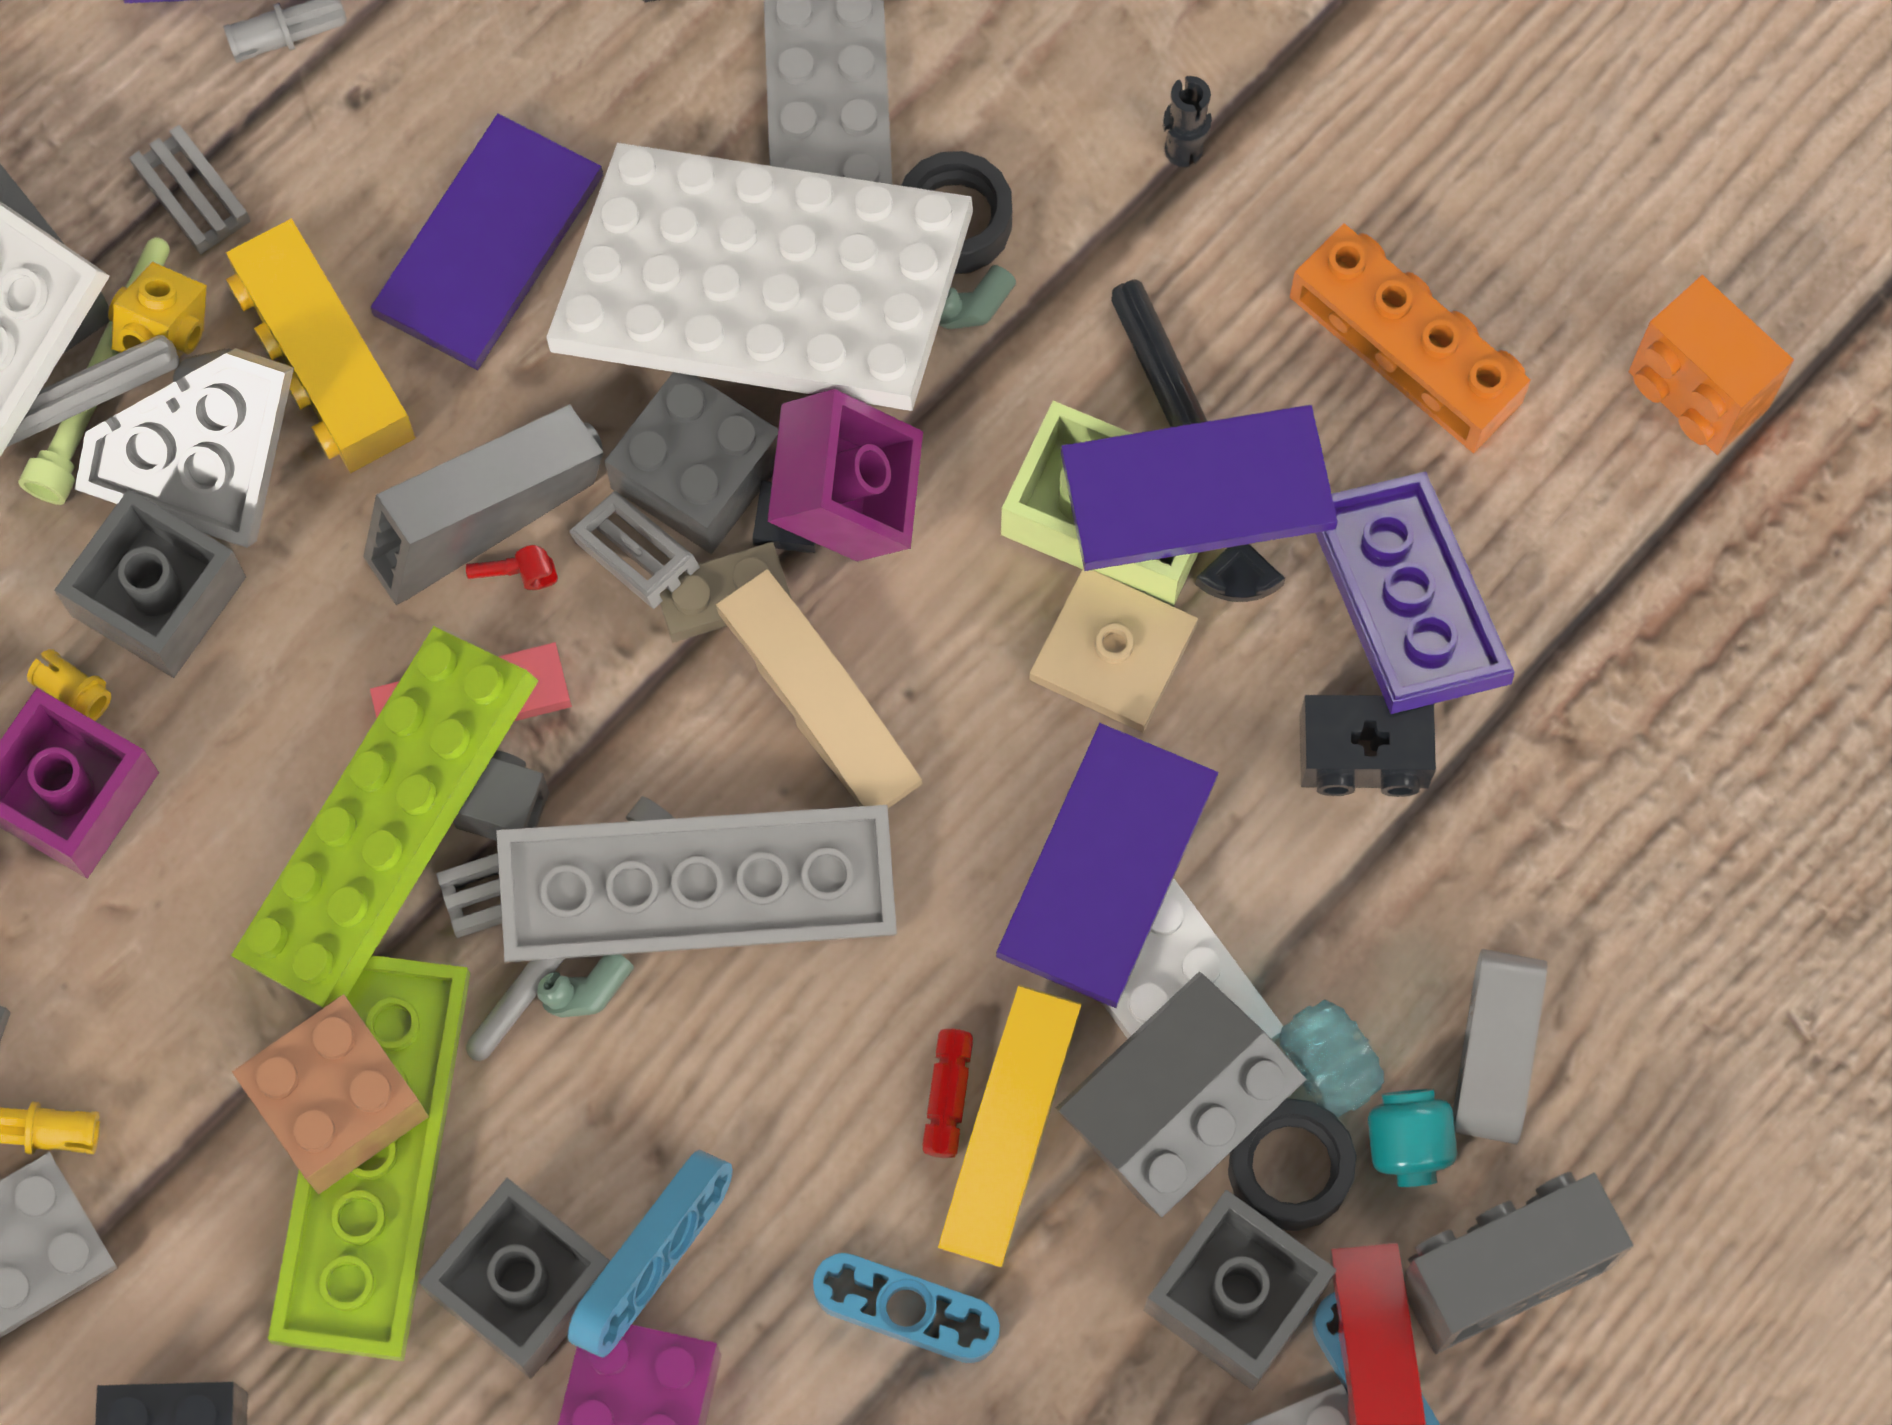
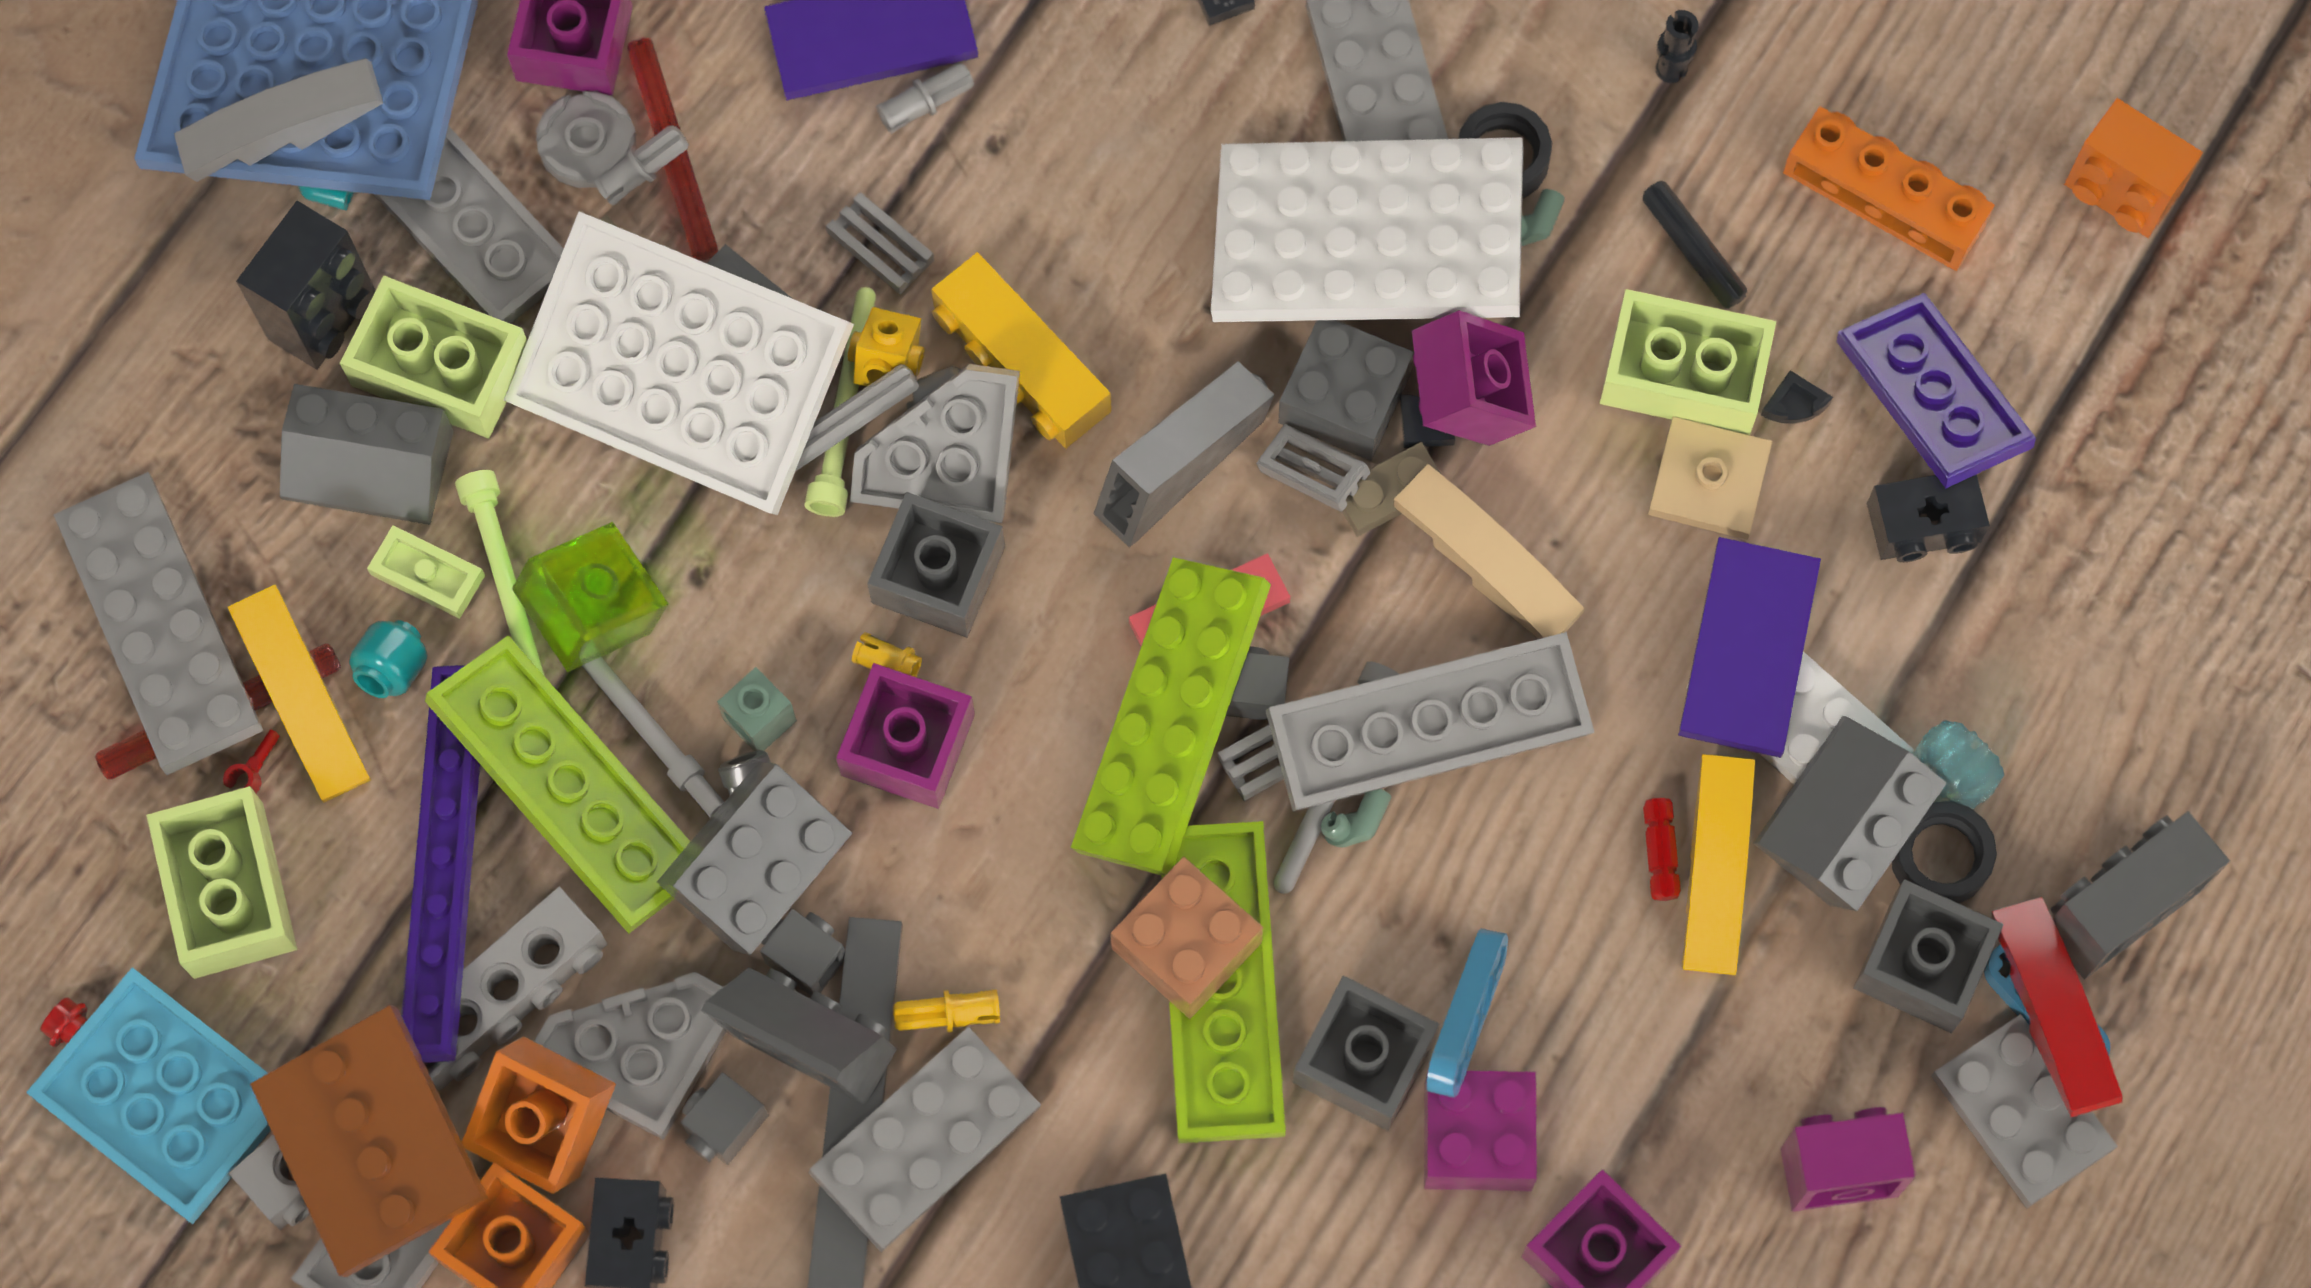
camera: 10 degrees left, 0 degrees up
dark purple tile [370,113,603,370] -> none
red hand [466,545,558,590] -> none
dark azure beam [813,1253,1000,1363] -> none
dark purple tile [1061,405,1338,571] -> none
teal head [1368,1089,1458,1187] -> none
light grey beam [1453,949,1547,1144] -> none

